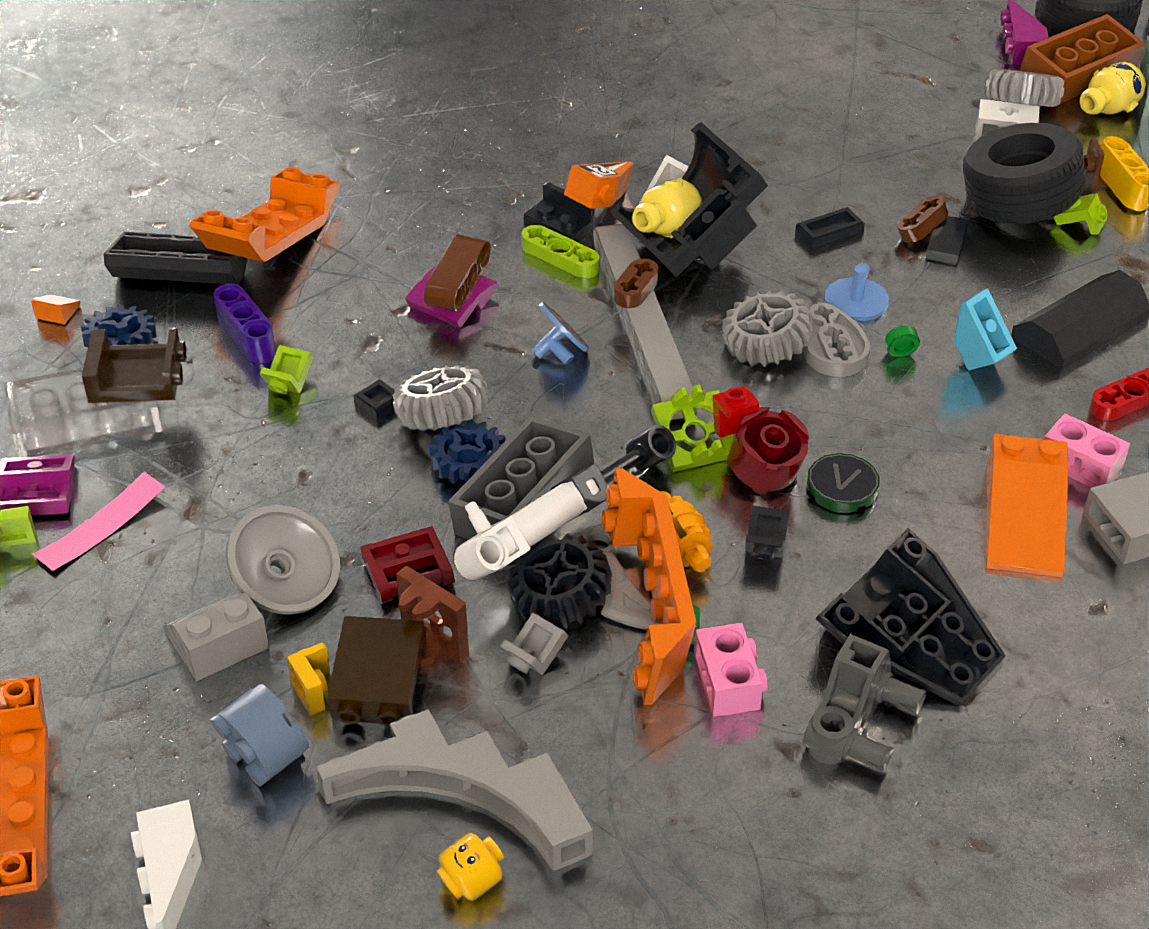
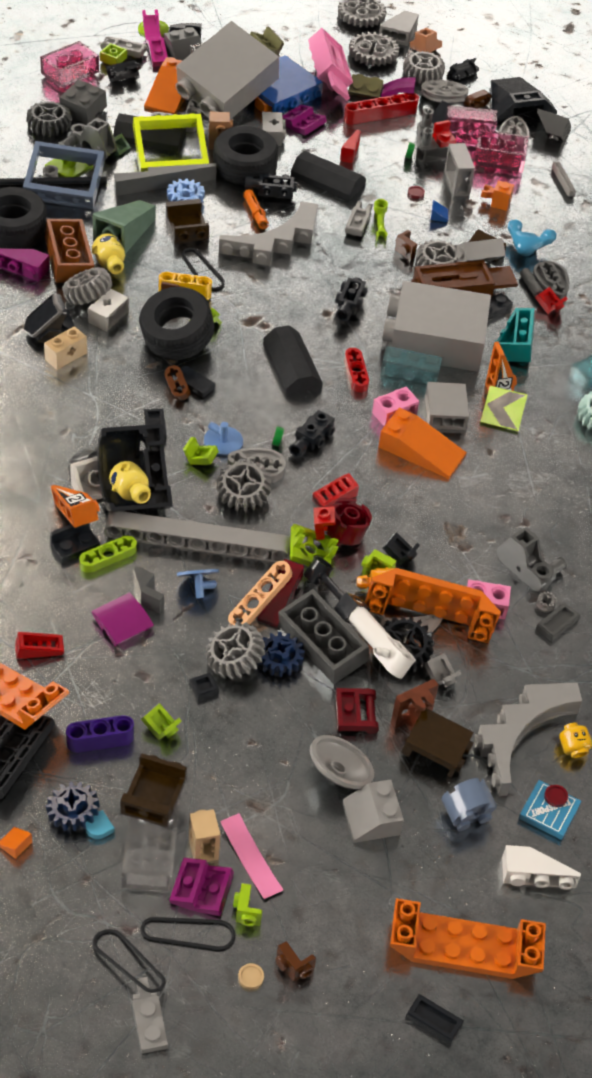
camera: 75 degrees left, 5 degrees up
yellow bracket [287,643,330,716] -> none
reddish brown beam [424,235,491,312] -> none
reddish brown beam [614,259,658,308] -> none
black tile [807,453,880,513] -> none
black wedge [815,528,1006,706] -> none
medium azure slope [954,288,1017,371] -> none
none -> red slope [15,632,64,659]
none -> black piece [23,293,74,342]
none -> tan brick [44,326,87,370]
none -> dark grey slope [134,566,164,614]
none -> lime bracket [183,437,219,465]
none -> tan brick [189,809,221,862]
none -> light nougat beam [228,561,292,625]
none -> dark red slope [257,559,304,628]
none -> black brick [289,410,335,458]
none -> red slope [312,473,359,507]
none -> lime bracket [361,549,396,575]
none -> dark azure tile [518,780,581,840]
none -> light grey bush [536,592,557,613]
none -> dark grey tile [536,602,581,642]
none -> dark red piece [544,785,568,807]

